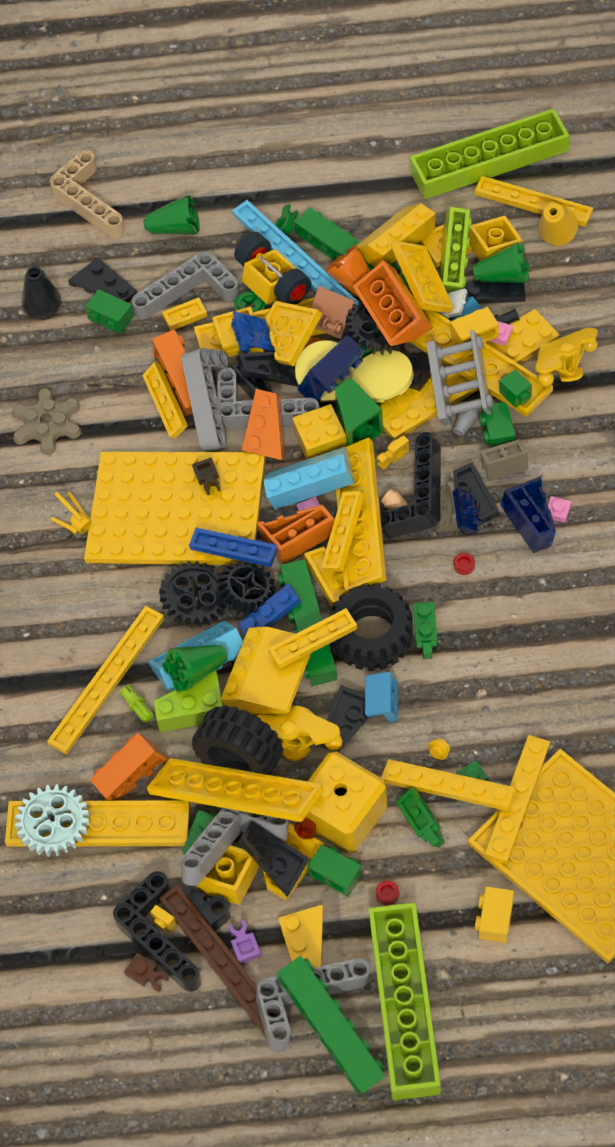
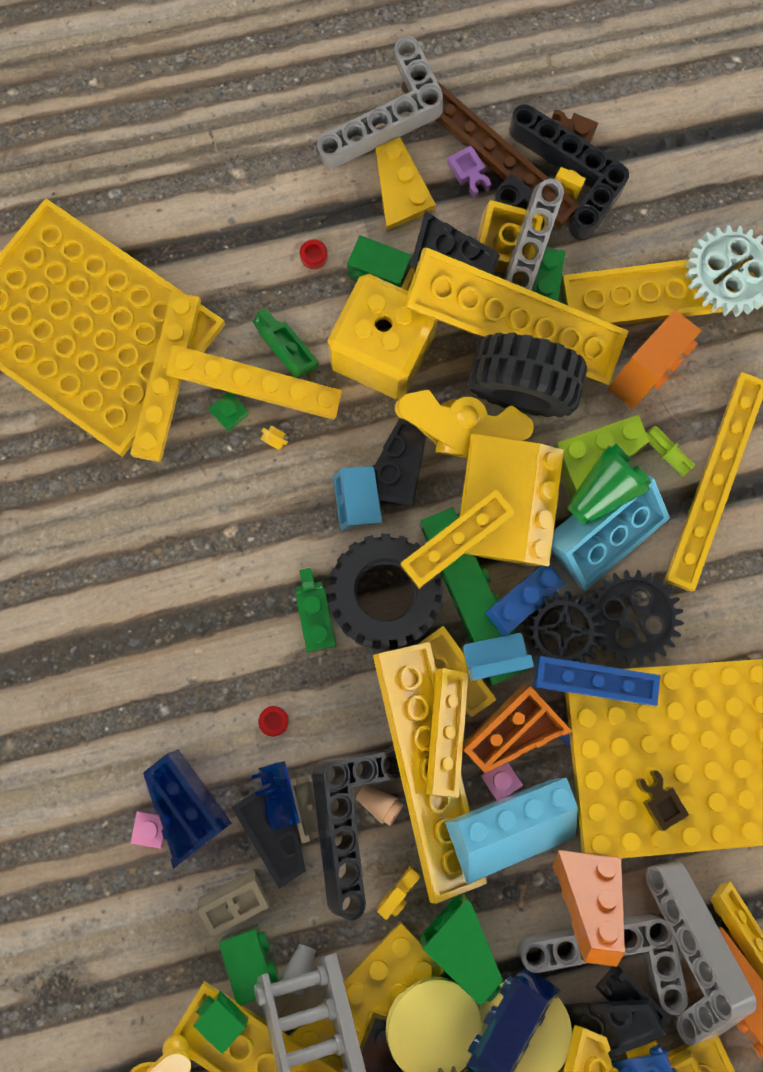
camera: 160 degrees right, 20 degrees up
green brick [275,955,386,1096] -> none
yellow brick [292,404,347,460] -> none
lime brick [369,902,441,1101] -> none
yellow brick [475,887,514,943] -> none
none -> dark azure panel [463,633,534,681]

